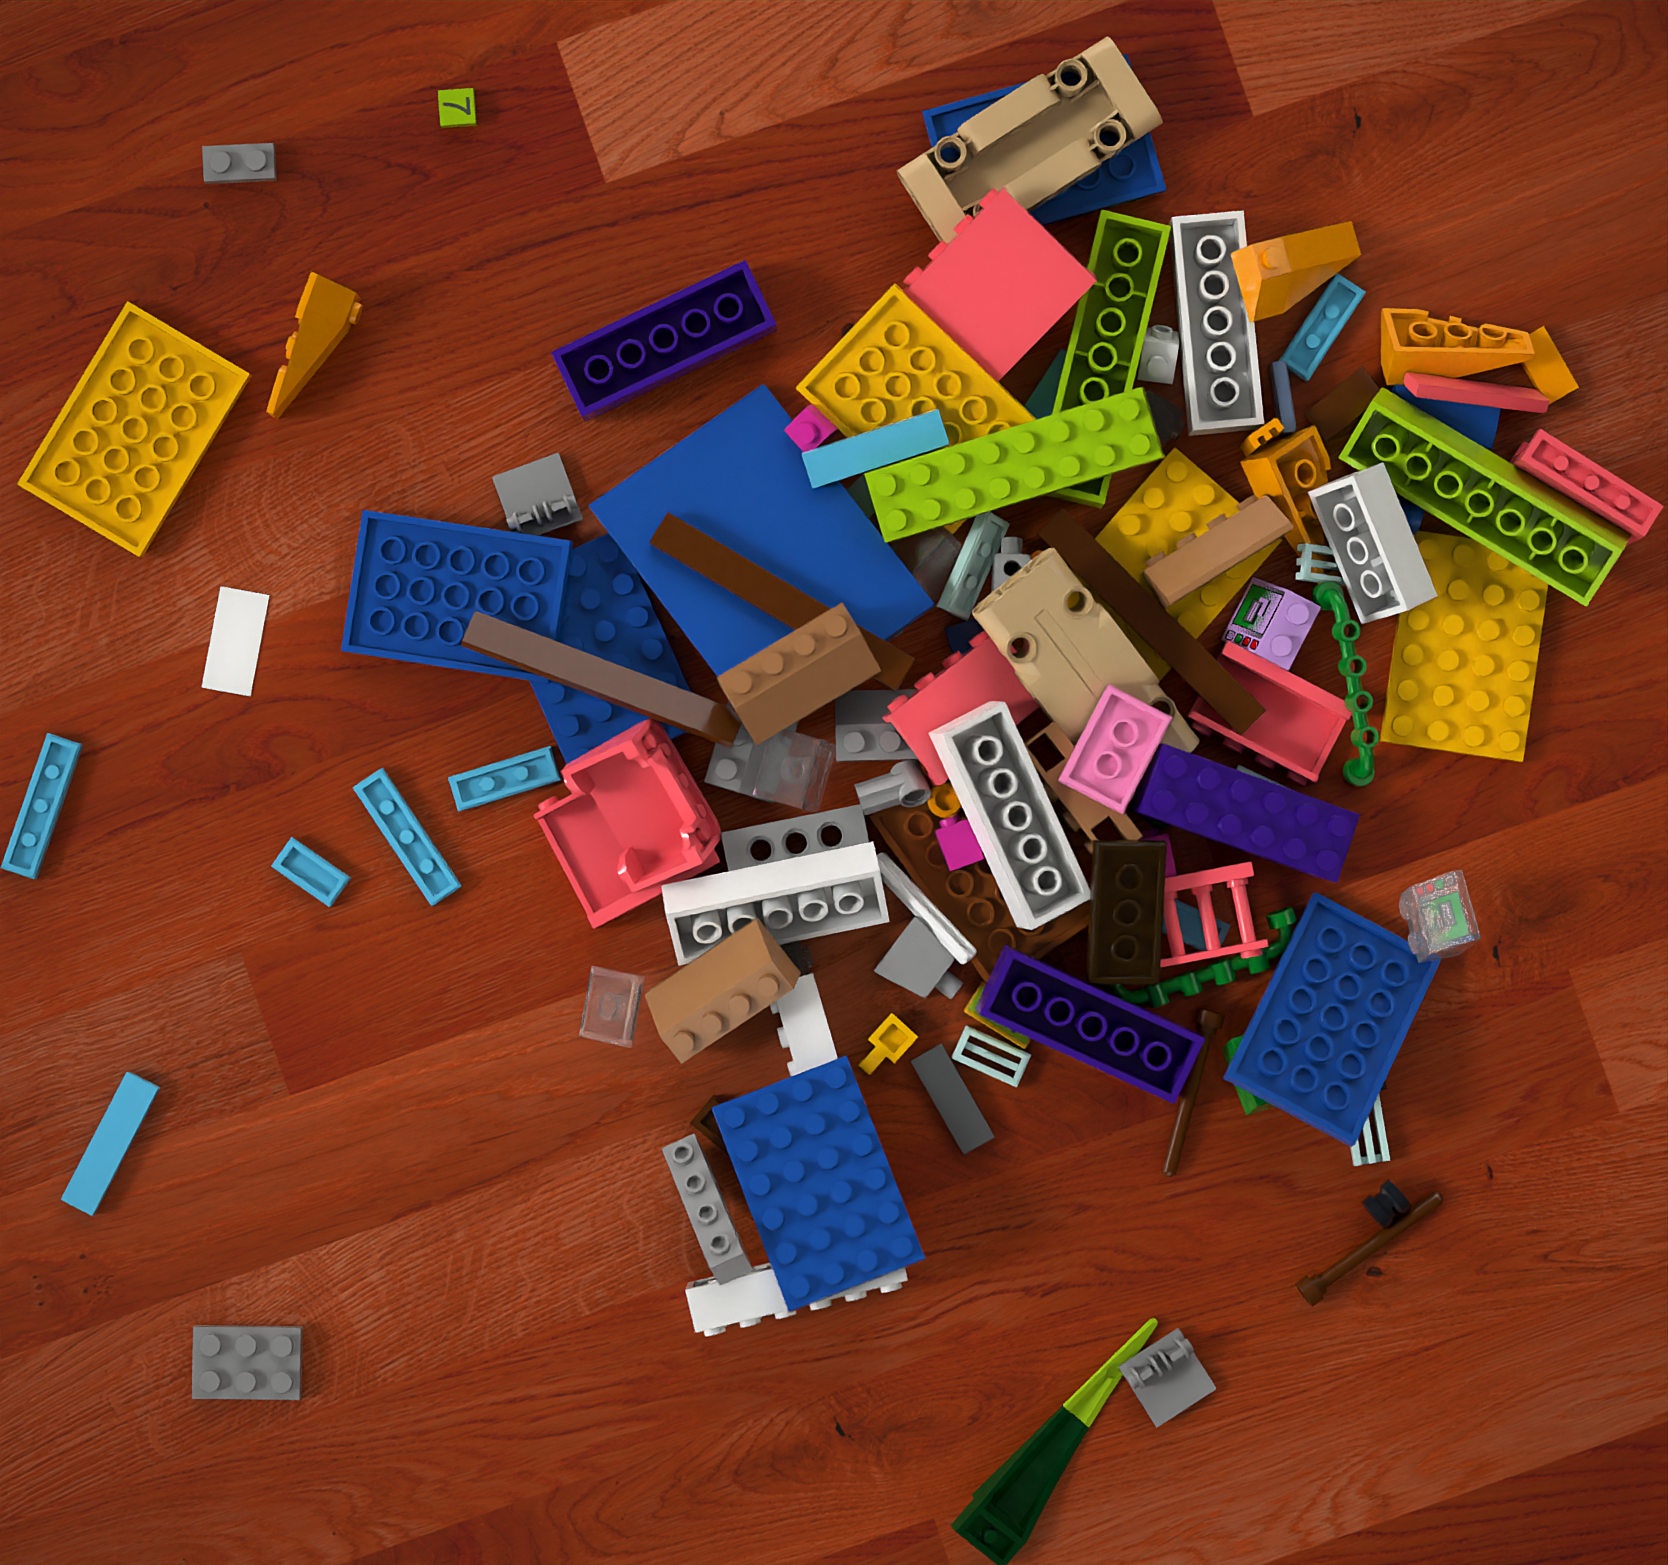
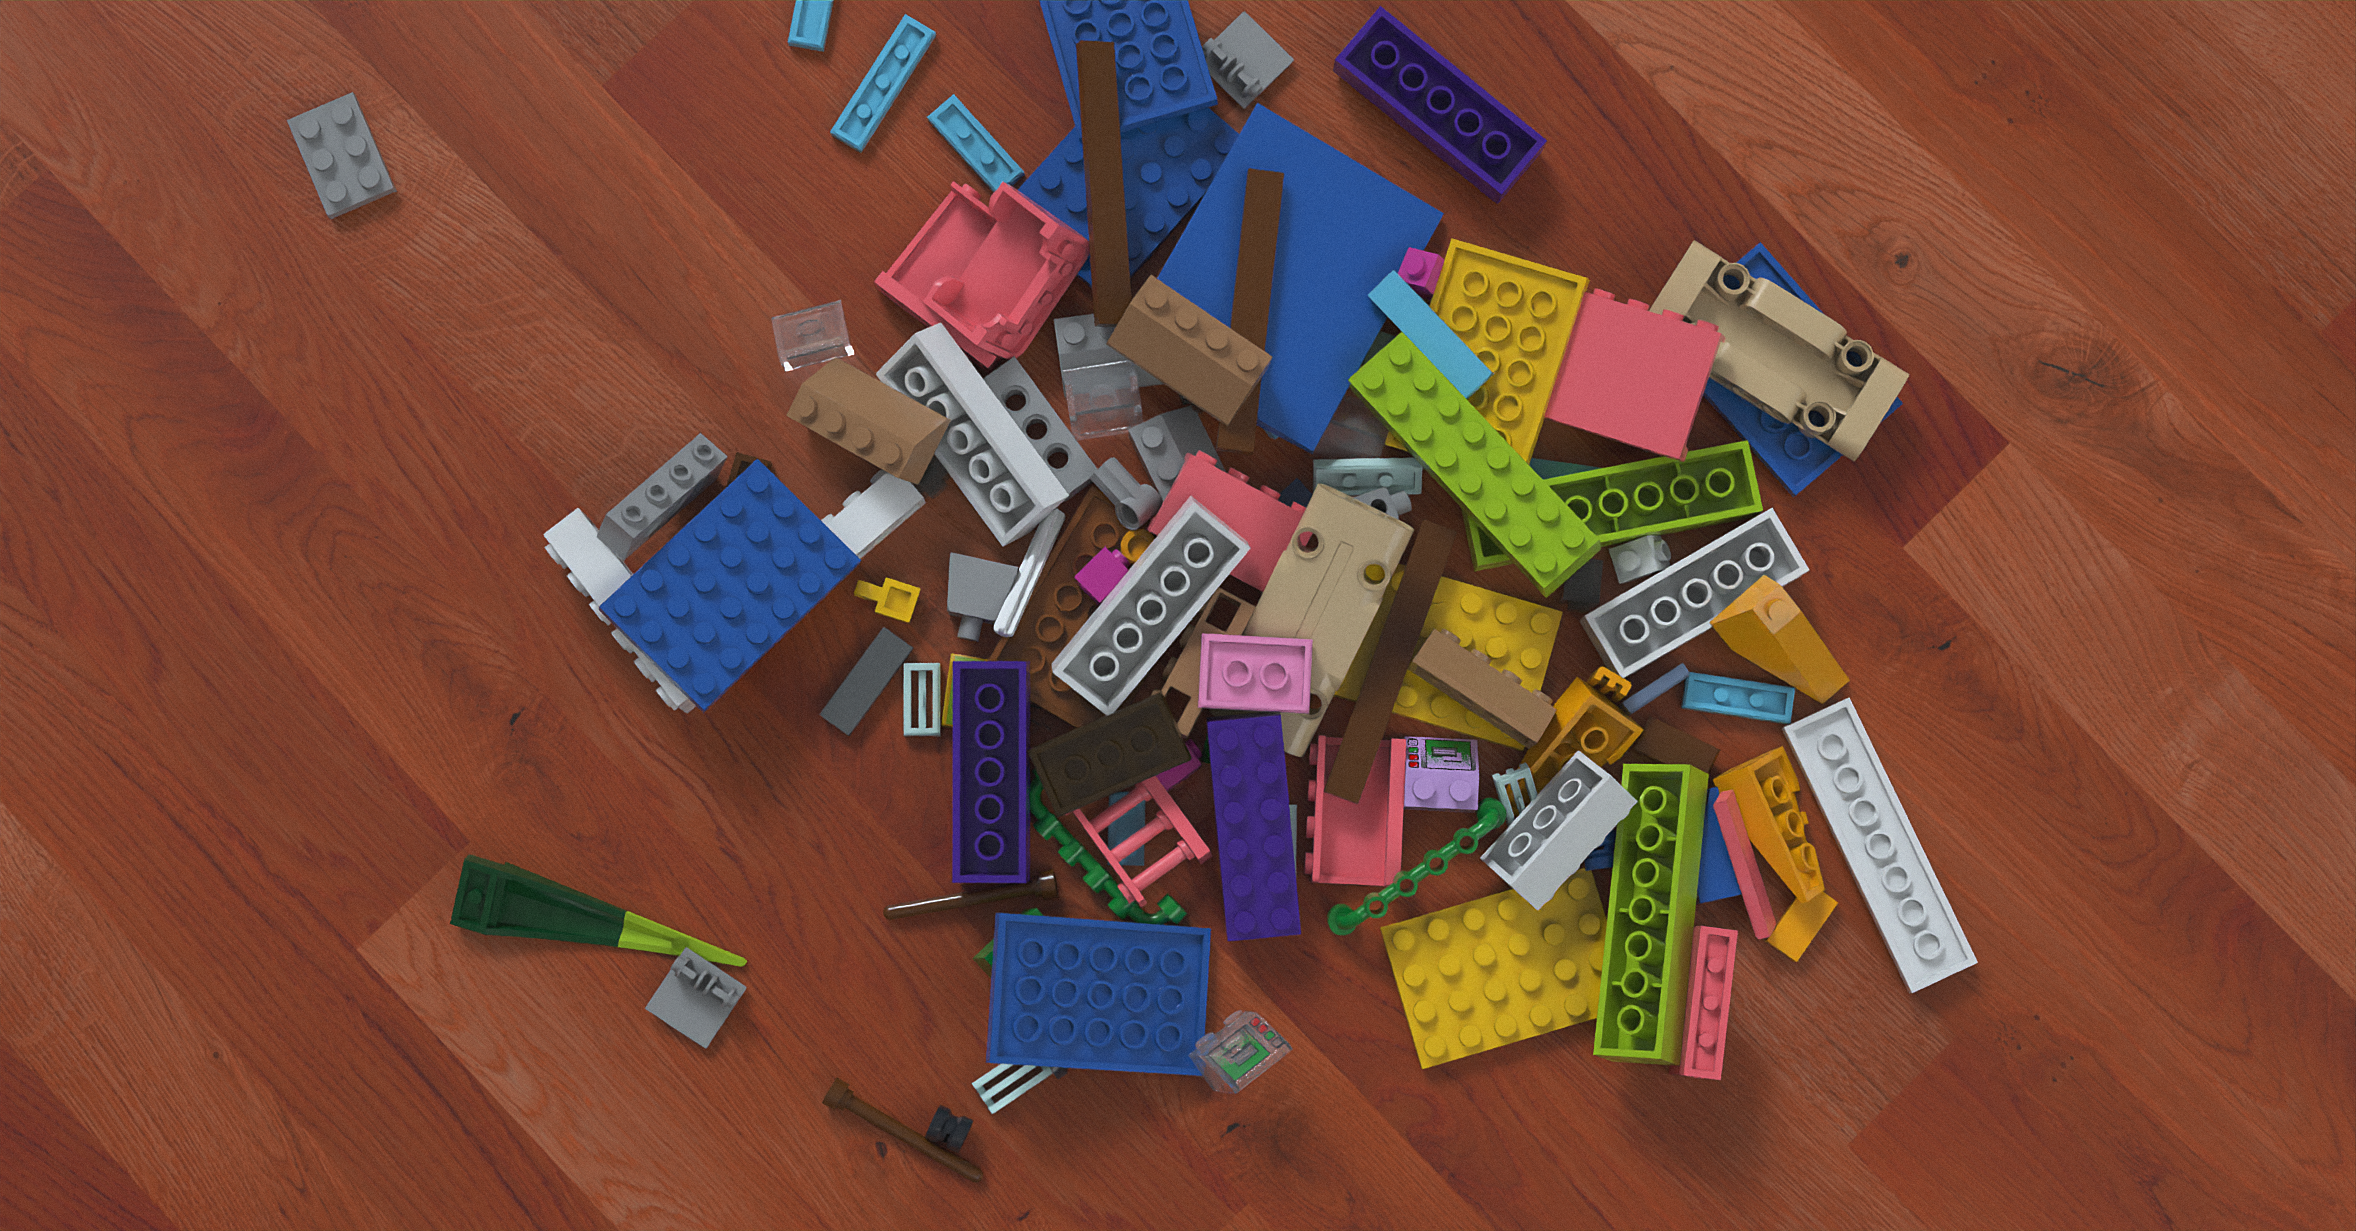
camera: 65 degrees right, 5 degrees down
none -> white plate [1782,698,1978,994]

